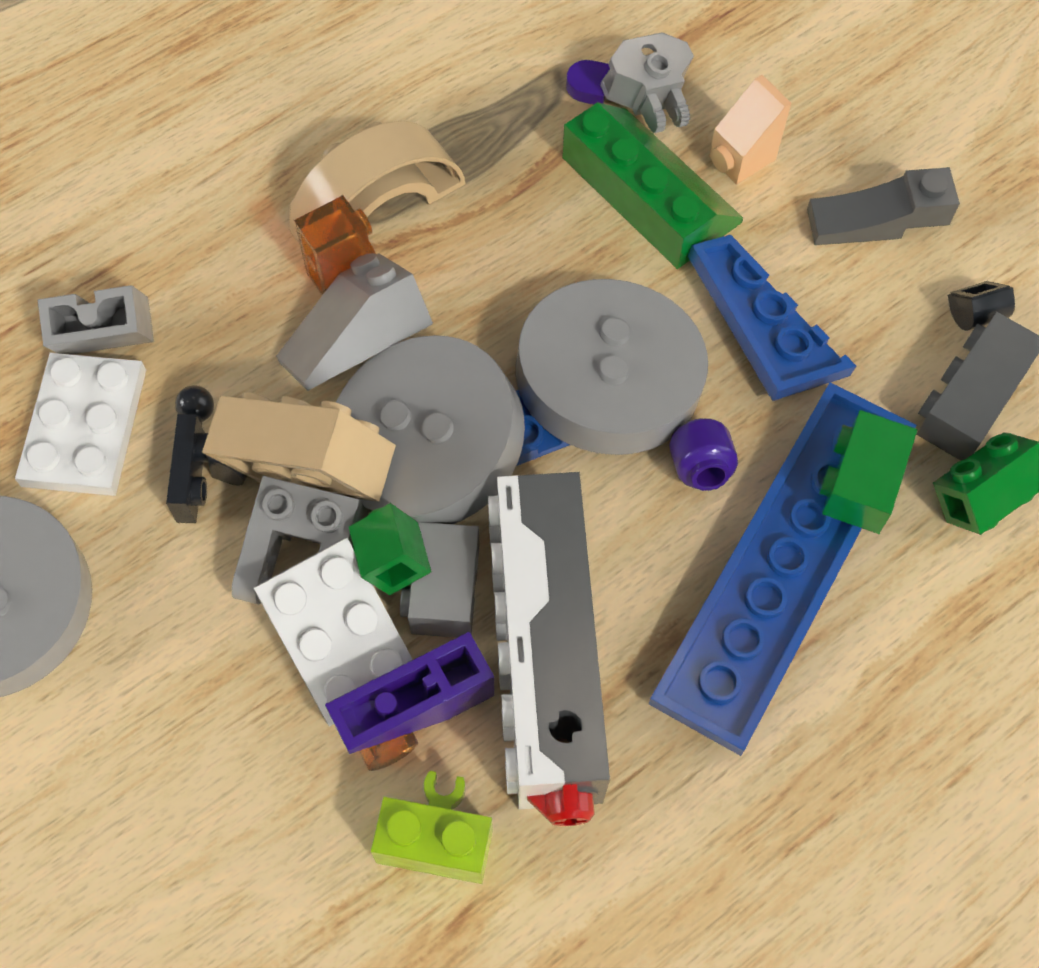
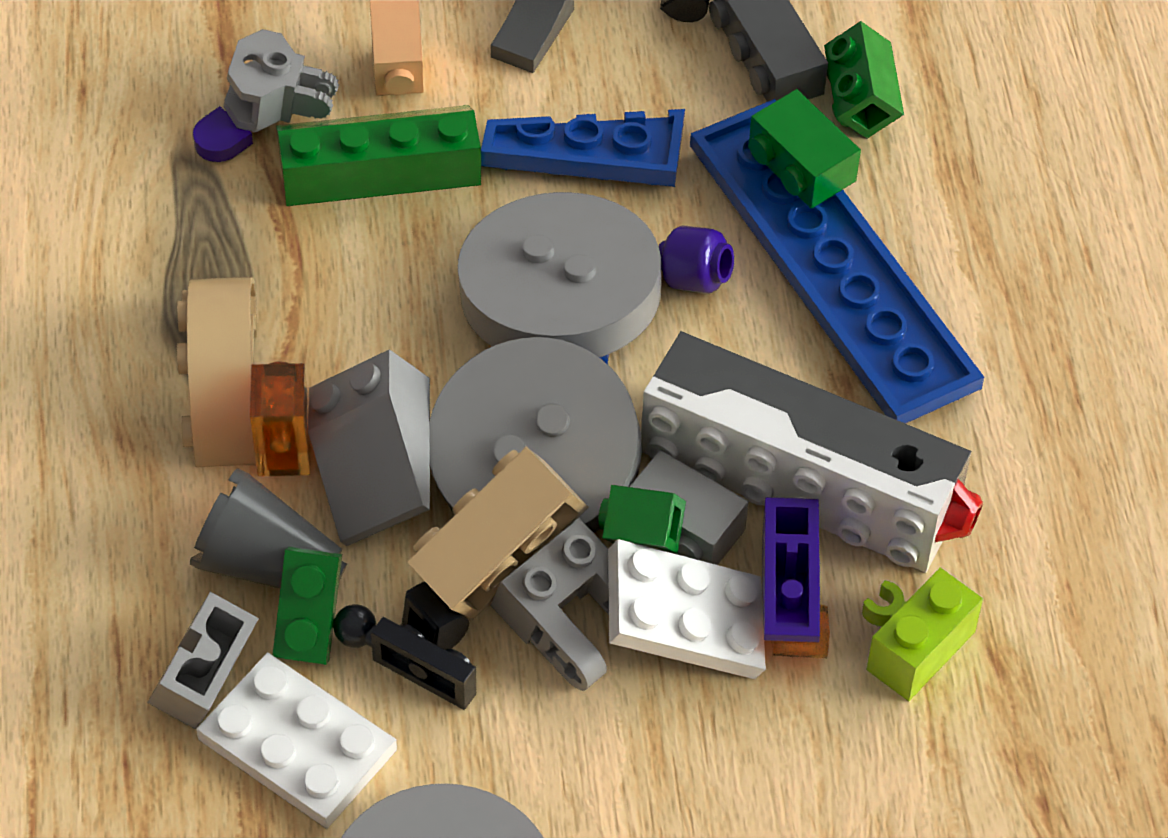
camera: 60 degrees left, 10 degrees down
none -> dark grey cone [190,468,347,588]
none -> green plate [272,547,343,665]

